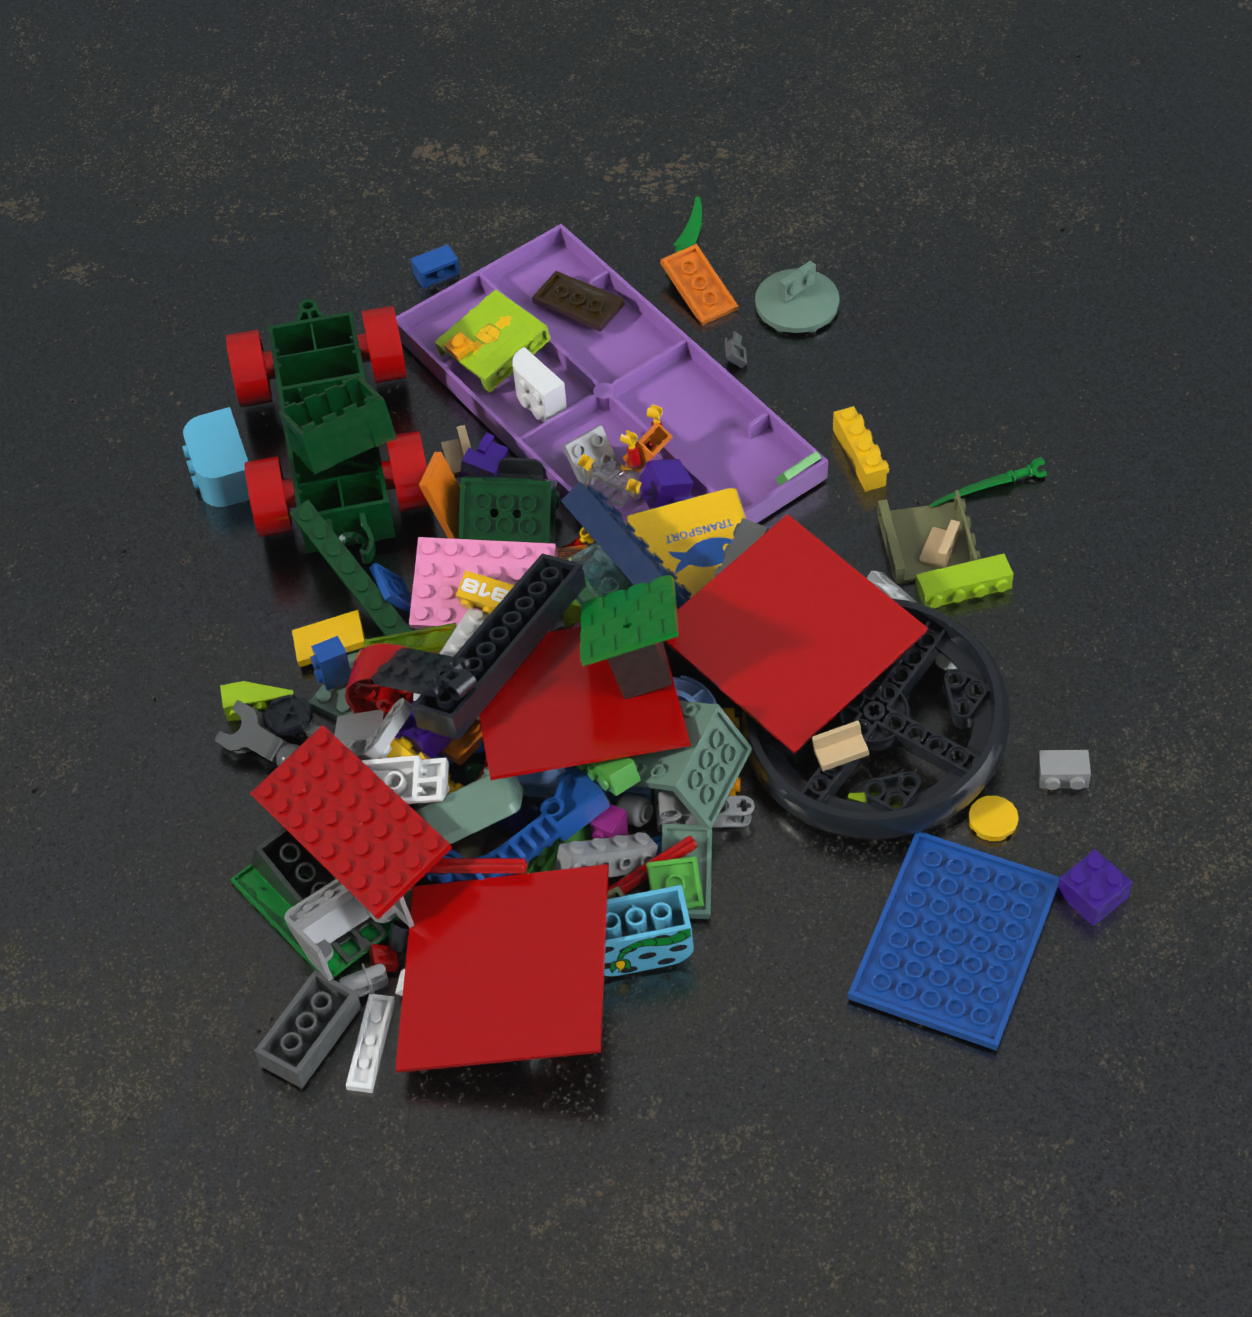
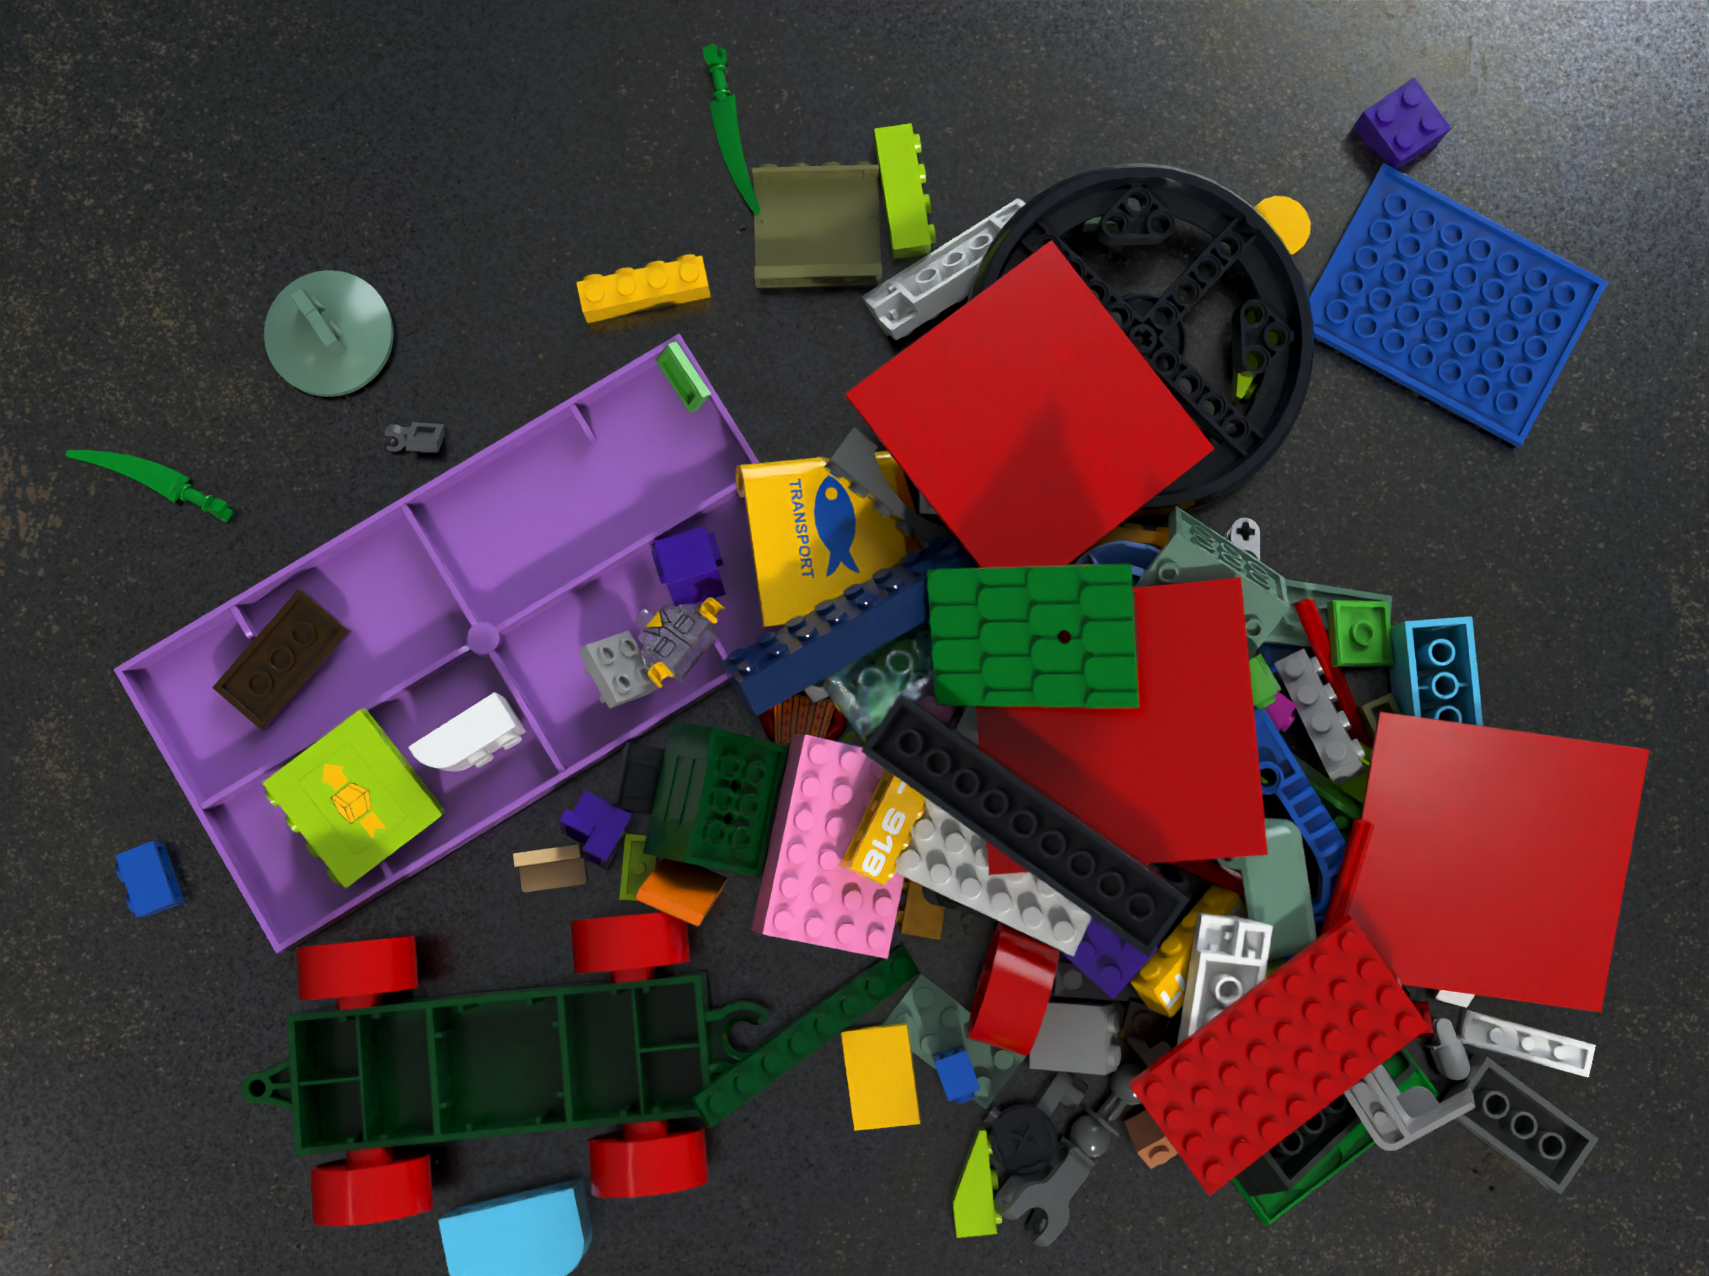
camera: 90 degrees left, 30 degrees up
dark green container [279,376,397,474] -> none
light grey beam [347,698,412,760] -> none
clear neon green tile [365,622,457,652] -> none
blue tile [369,563,412,614] -> none
black hinge [371,647,477,701] -> none
light orange plate [444,332,475,361] -> none
torso [620,404,673,473] -> none
orange tile [660,244,738,326] -> none
tan panel [812,721,869,771] -> none
tan panel [919,520,960,568] -> none
light grey brick [1037,750,1091,790] -> none

